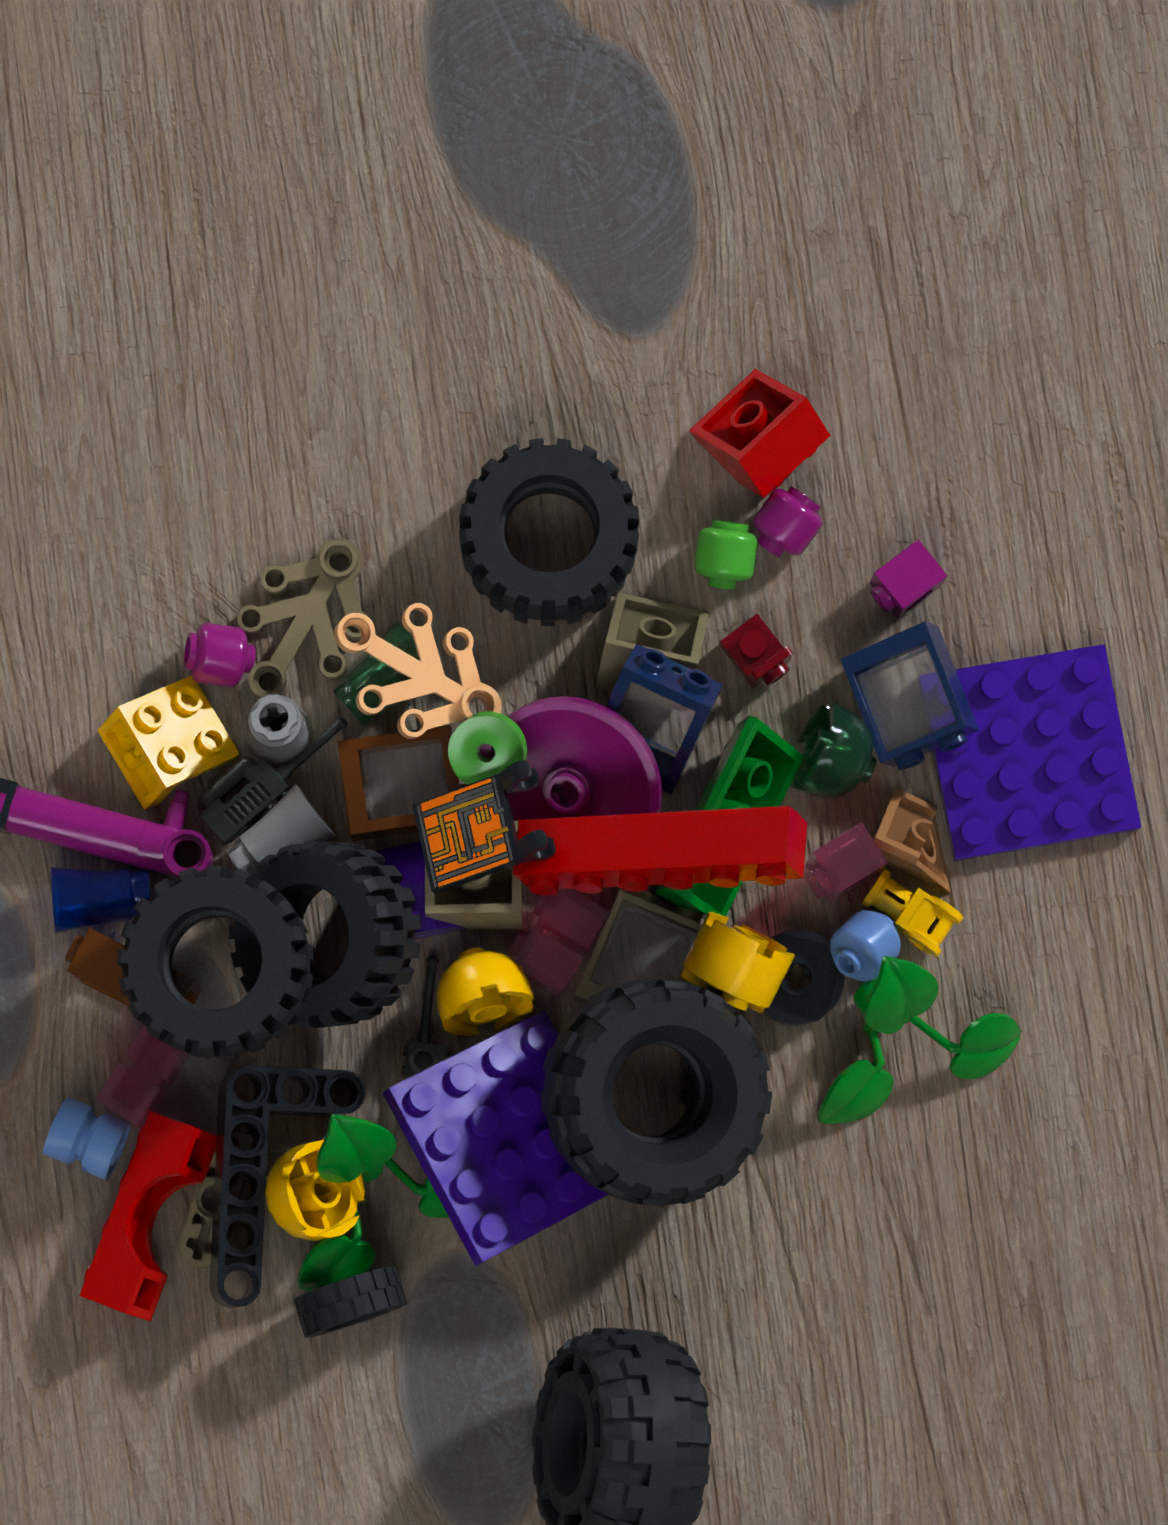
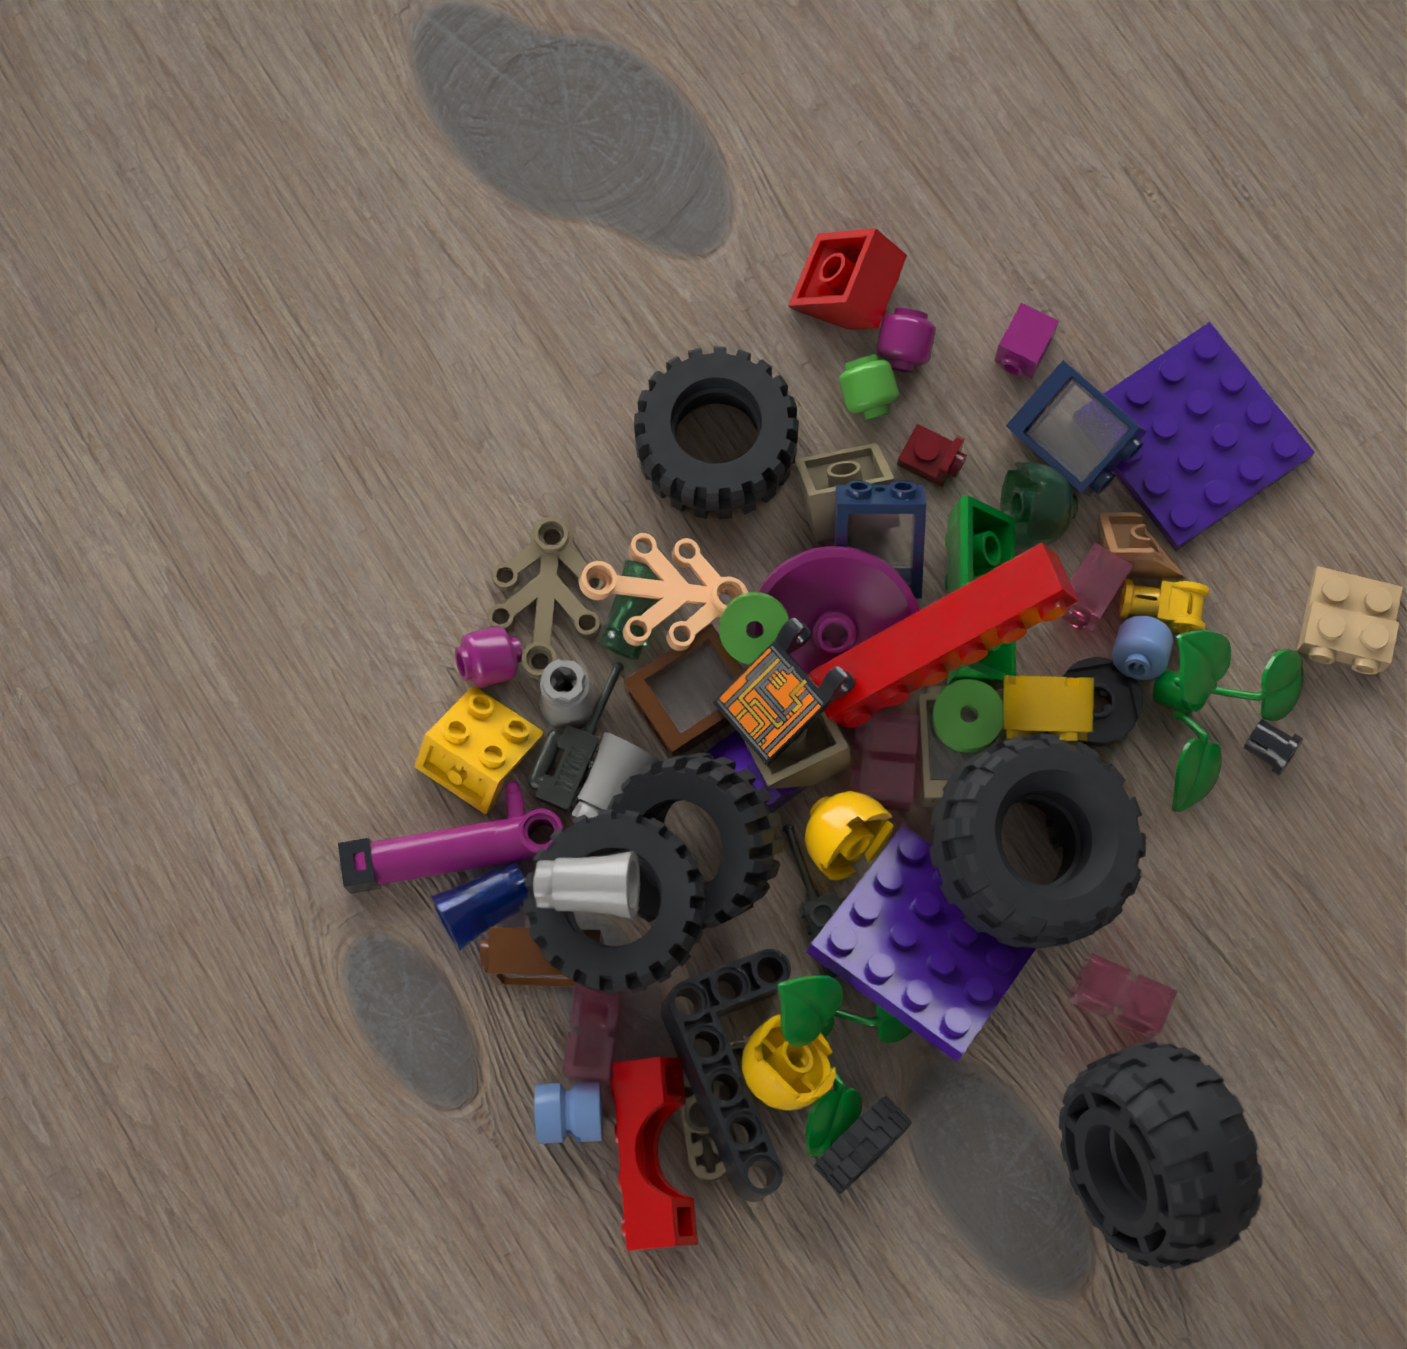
camera: 15 degrees left, 5 degrees down
none -> light grey plant [534,851,640,919]
none -> bright green piece [932,679,1004,753]
none -> clear pink piece [1068,953,1177,1039]
none -> black bush [1243,719,1303,776]
none -> tan plate [1297,566,1403,675]

